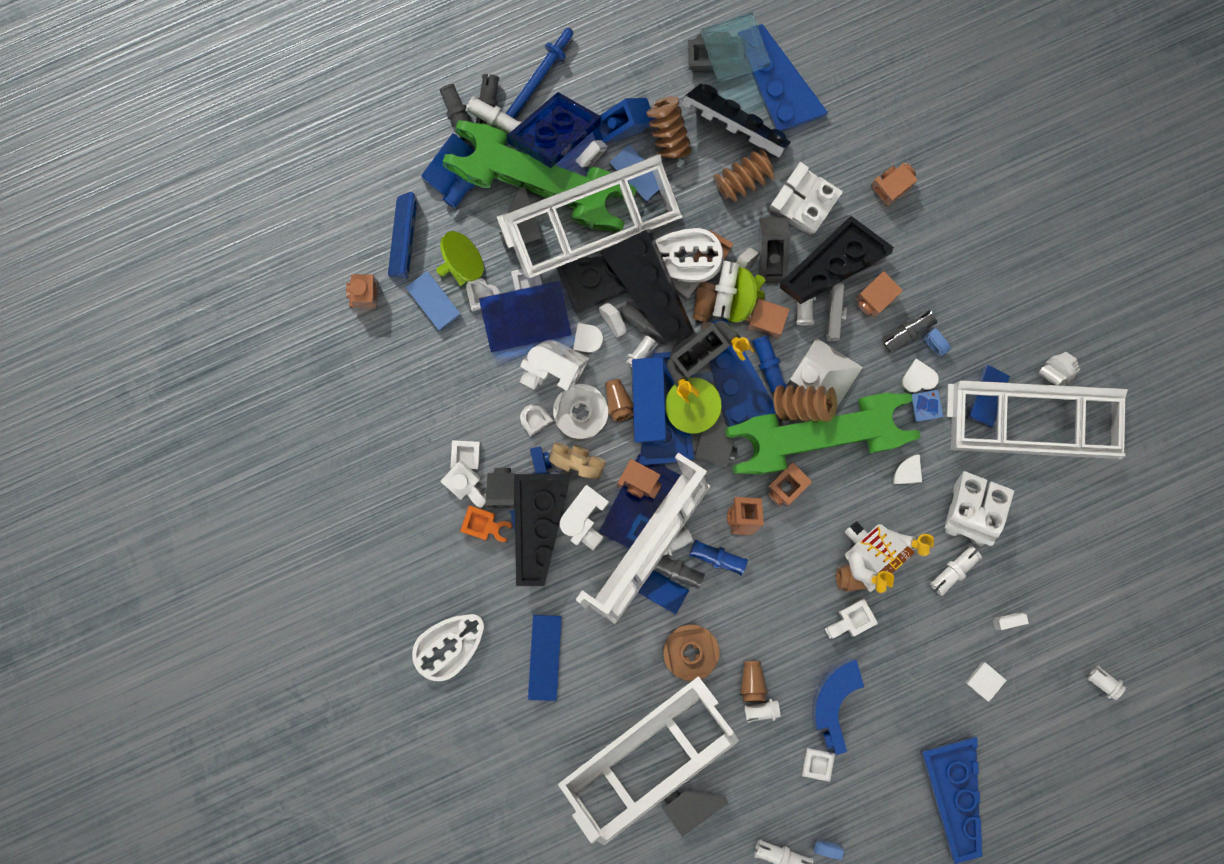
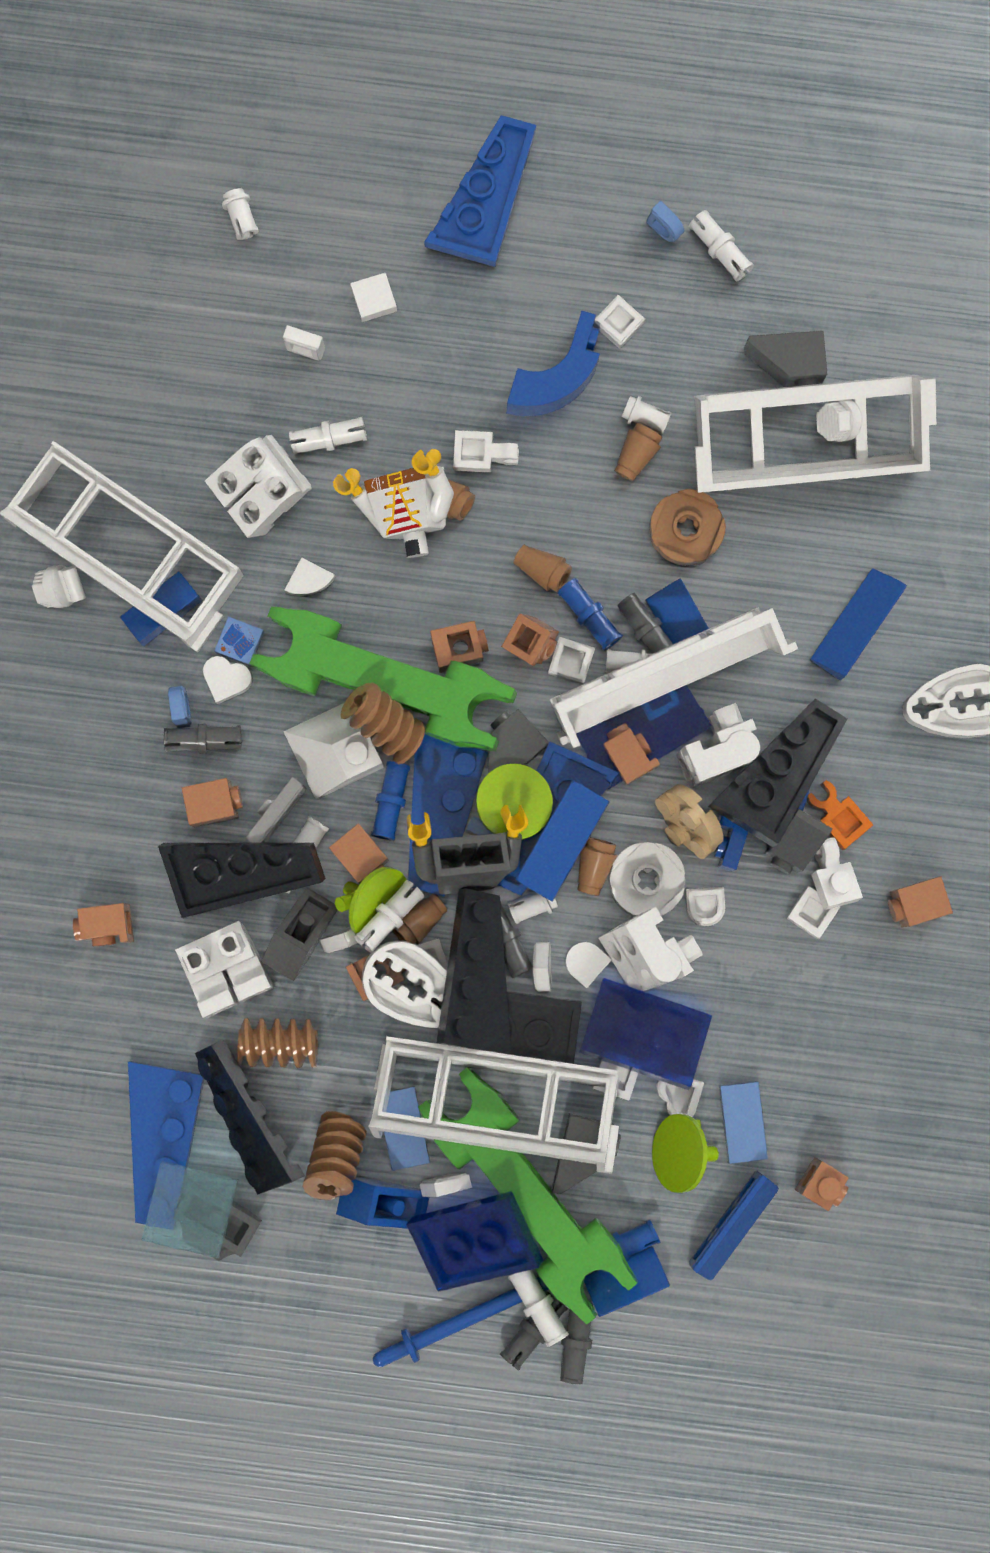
camera: 155 degrees left, 0 degrees up
none -> medium nougat cone [514,544,572,592]
none -> white tile [548,637,595,685]
none -> white piece [816,400,862,442]
none -> nougat brick [888,876,953,928]

